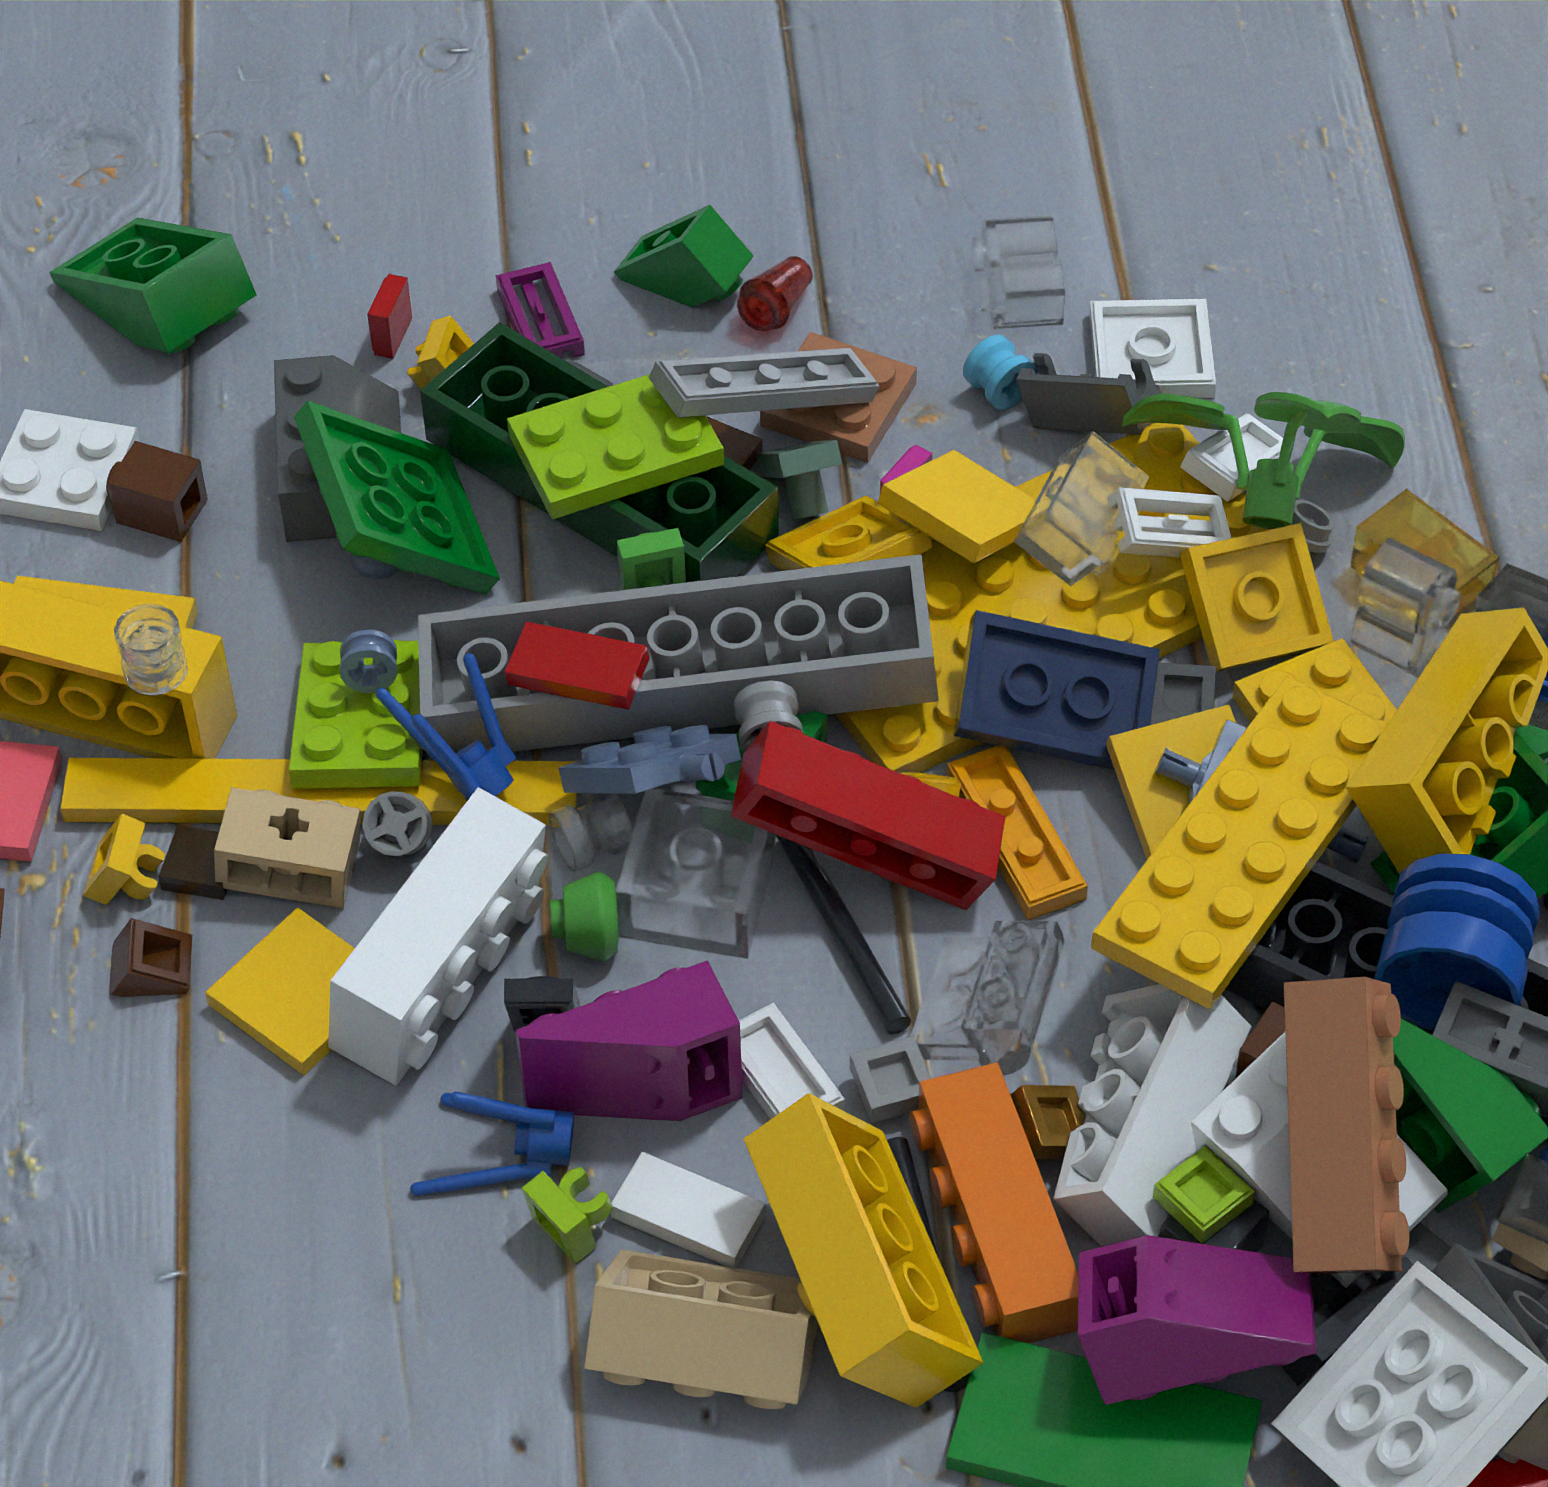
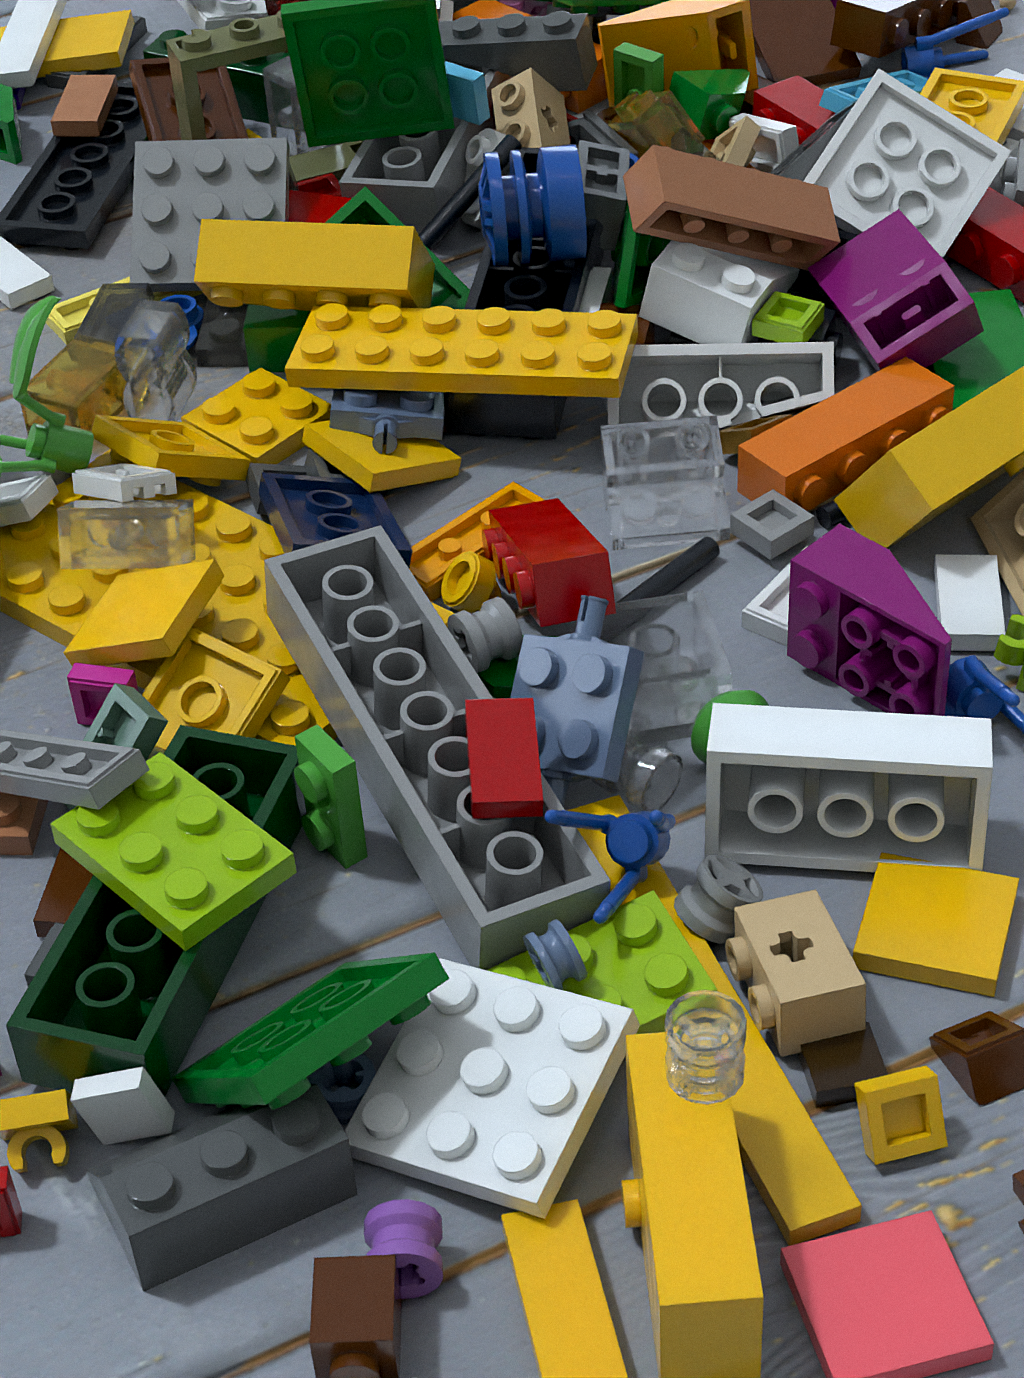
camera: 110 degrees left, 10 degrees down
black plate [504,976,580,1032] -> none
none -> white tile [70,1067,175,1145]
none -> white plate [345,958,640,1219]
none -> medium lavender wheel [364,1199,443,1299]

